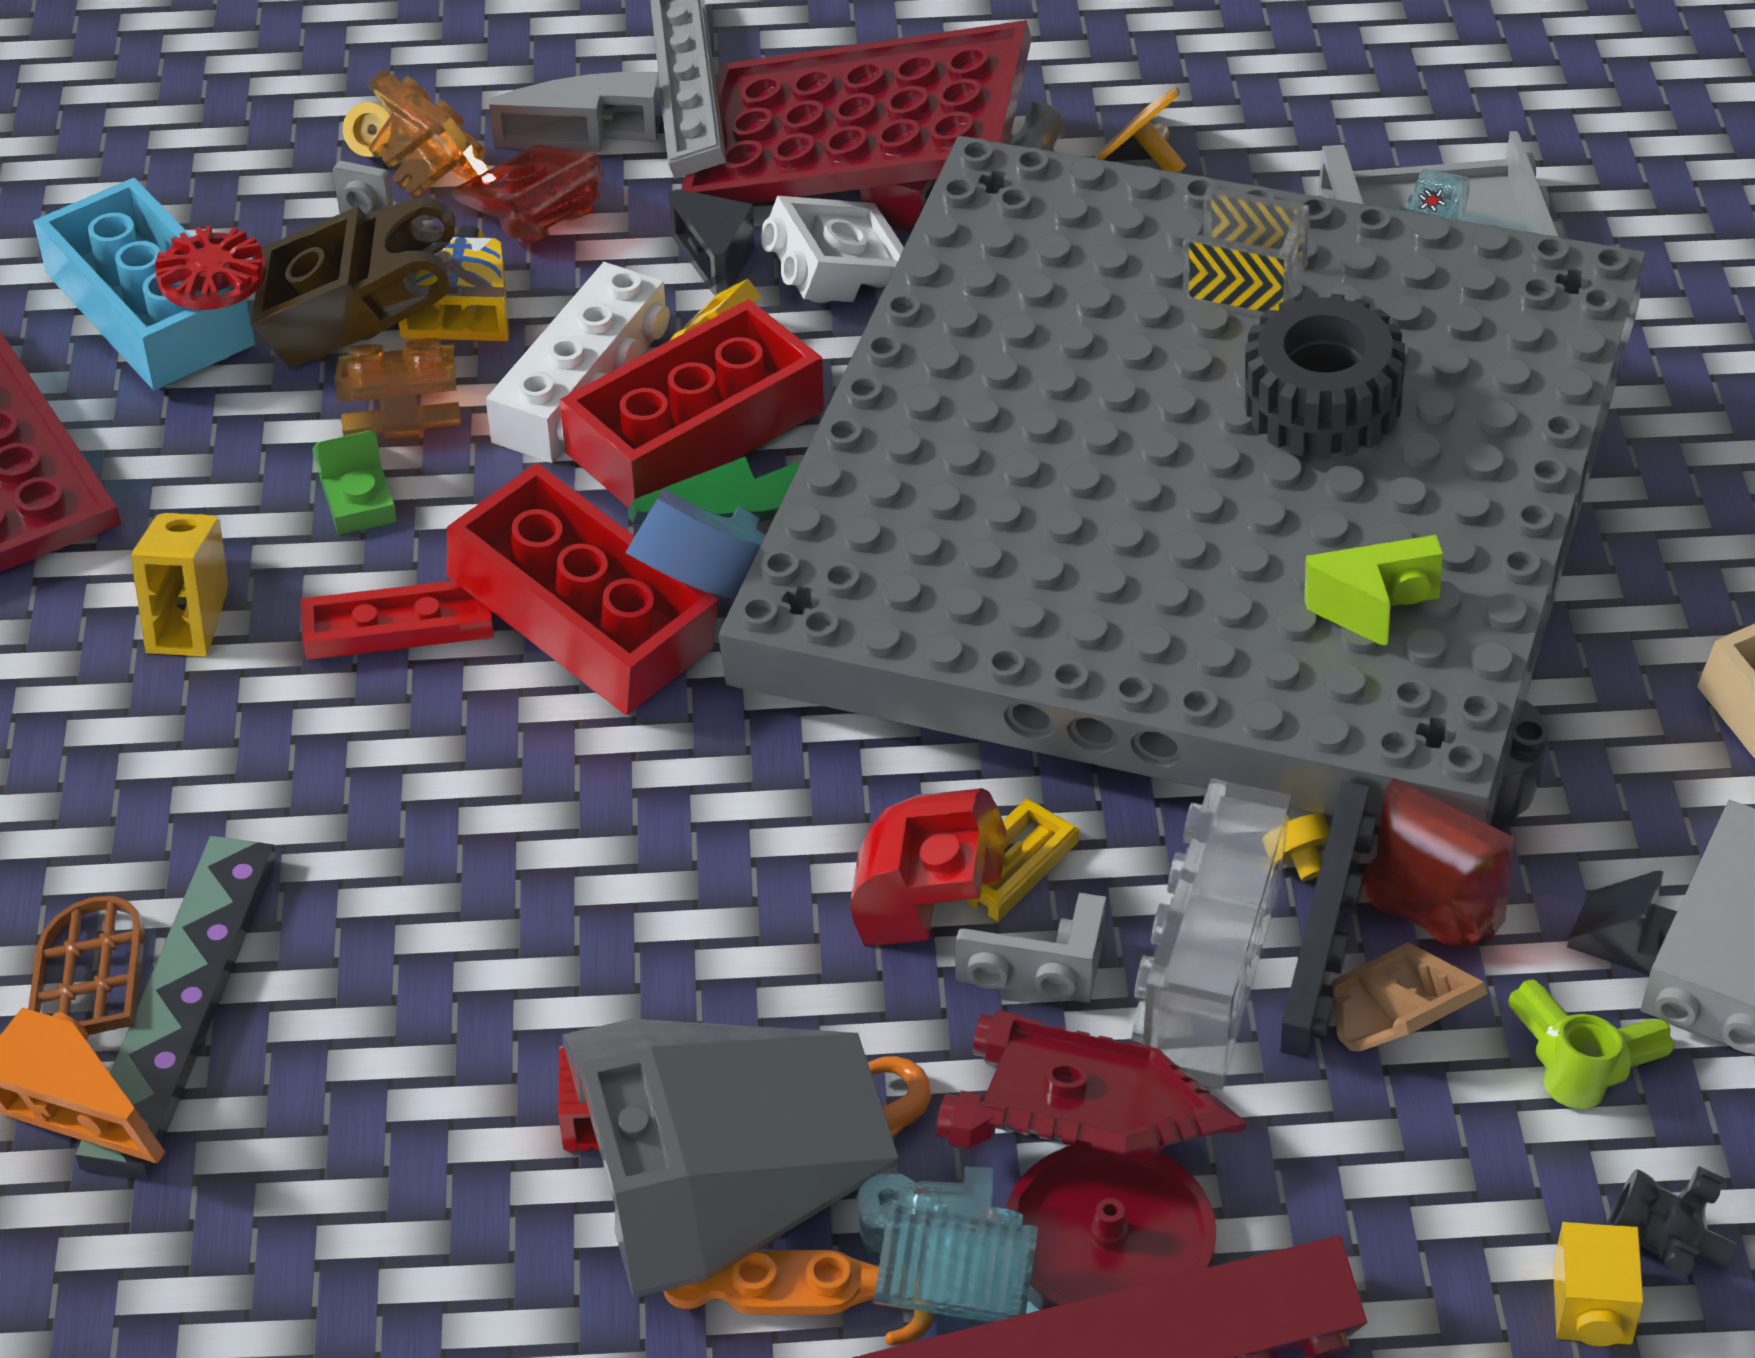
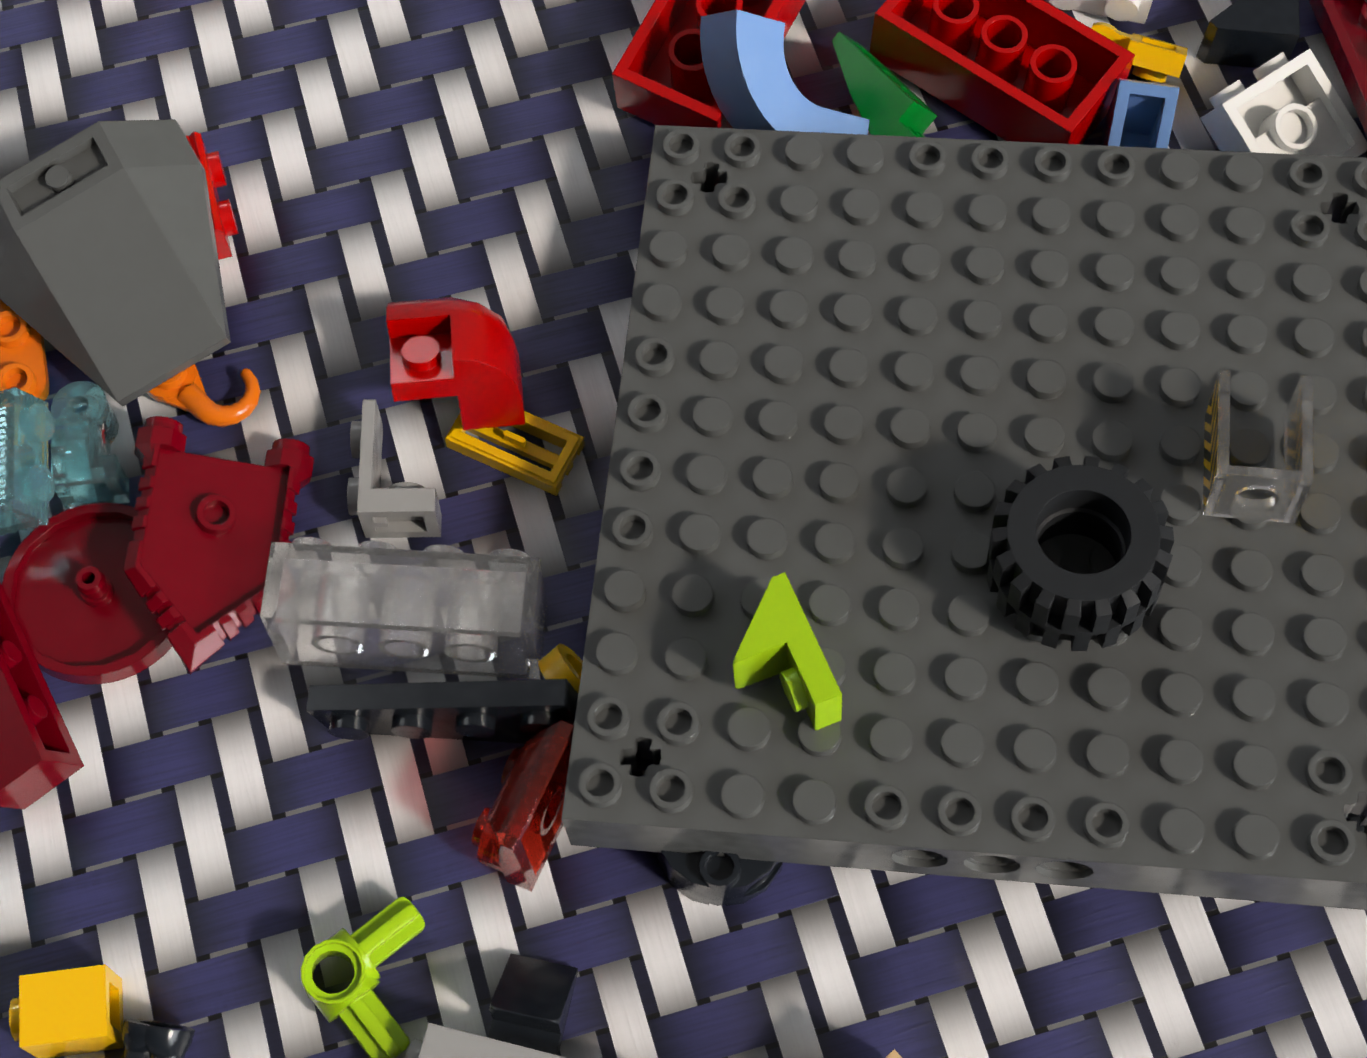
camera: 75 degrees right, 20 degrees up
medium nougat slope [1332,942,1487,1052] -> none
none -> medium blue slope [1101,78,1180,148]

